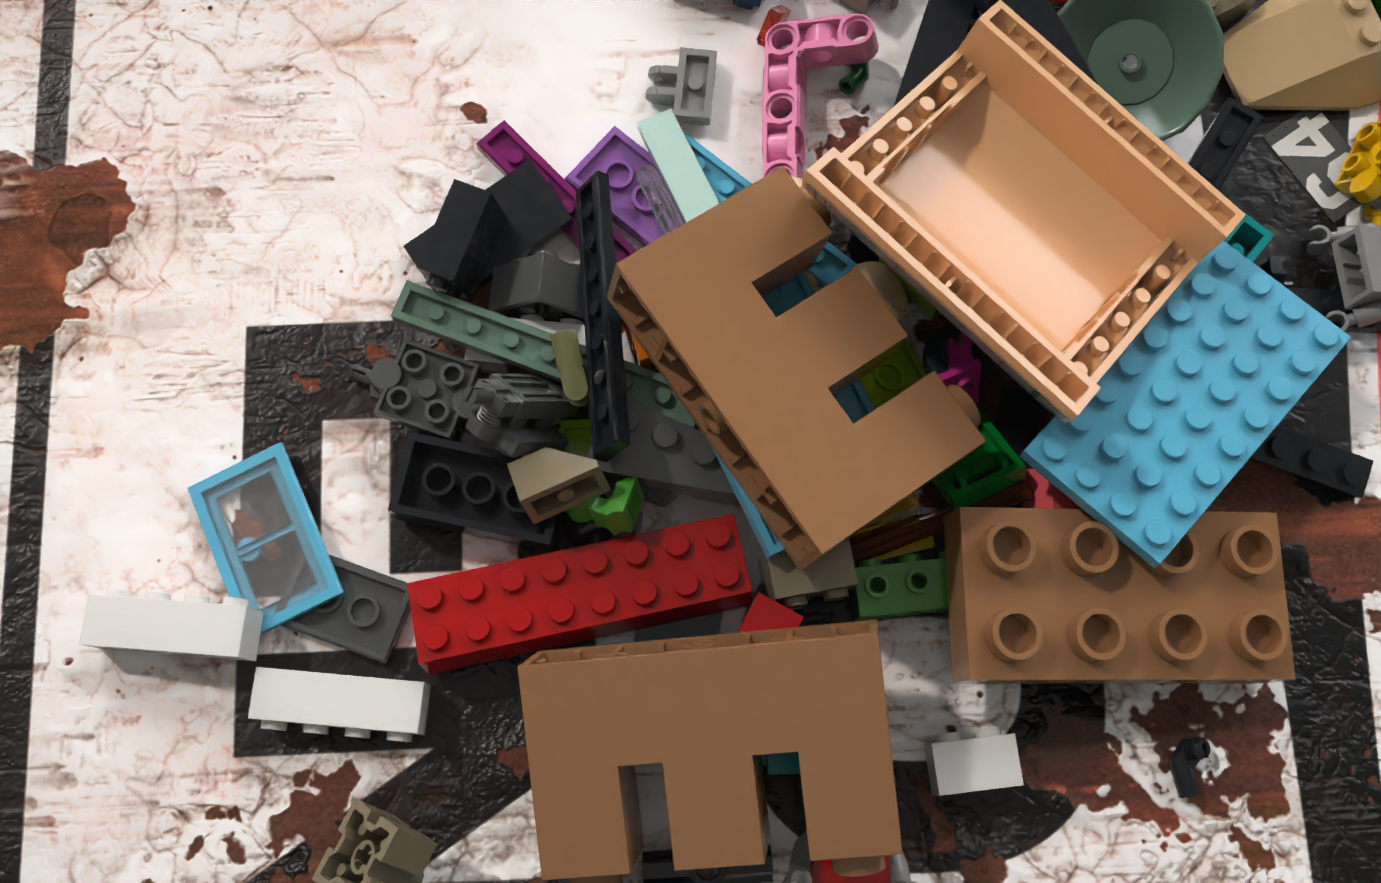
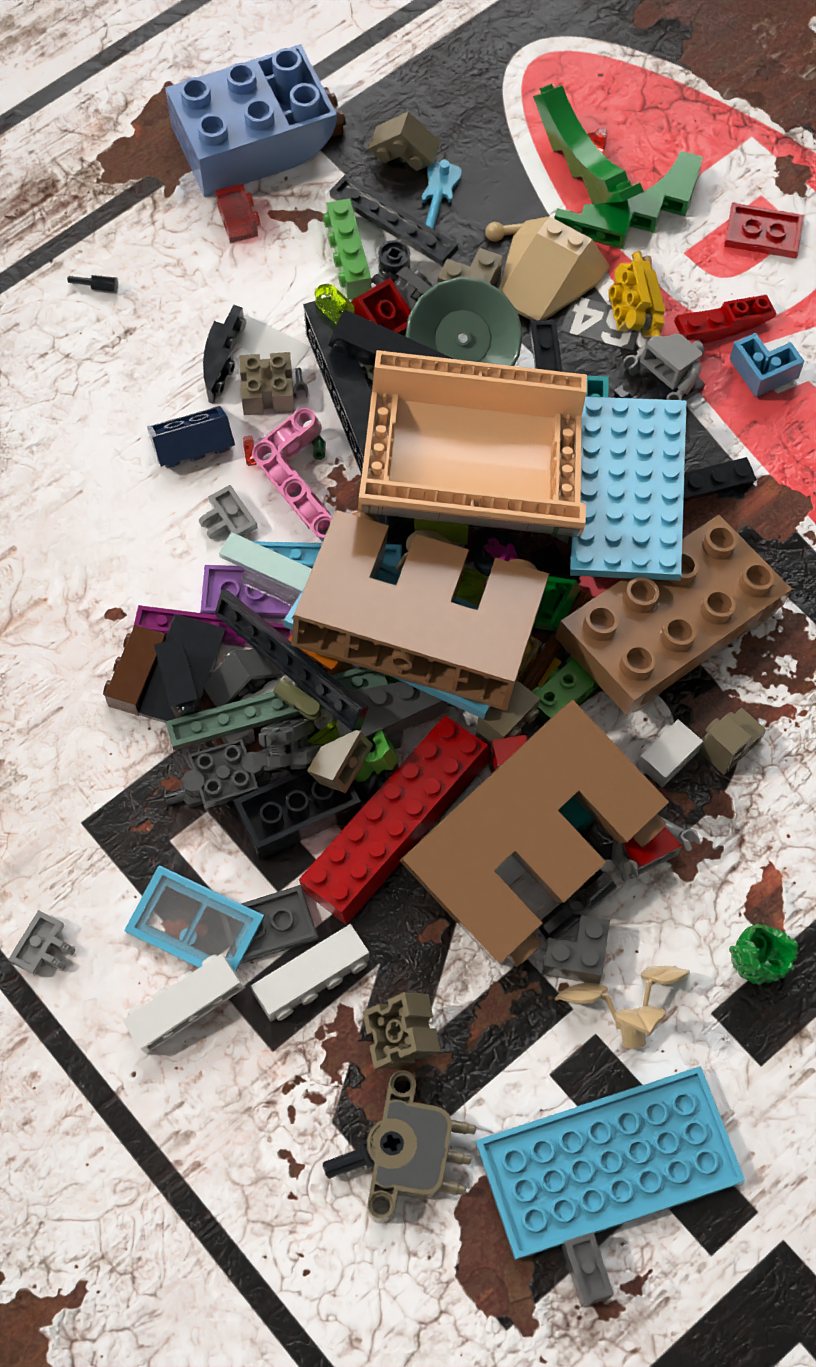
camera: 35 degrees left, 10 degrees down
black arm [1169,736,1211,798] -> none
none -> light grey hinge [8,910,76,976]
none -> reddish brown brick [103,625,166,716]
none -> dark tan brick [700,708,766,775]

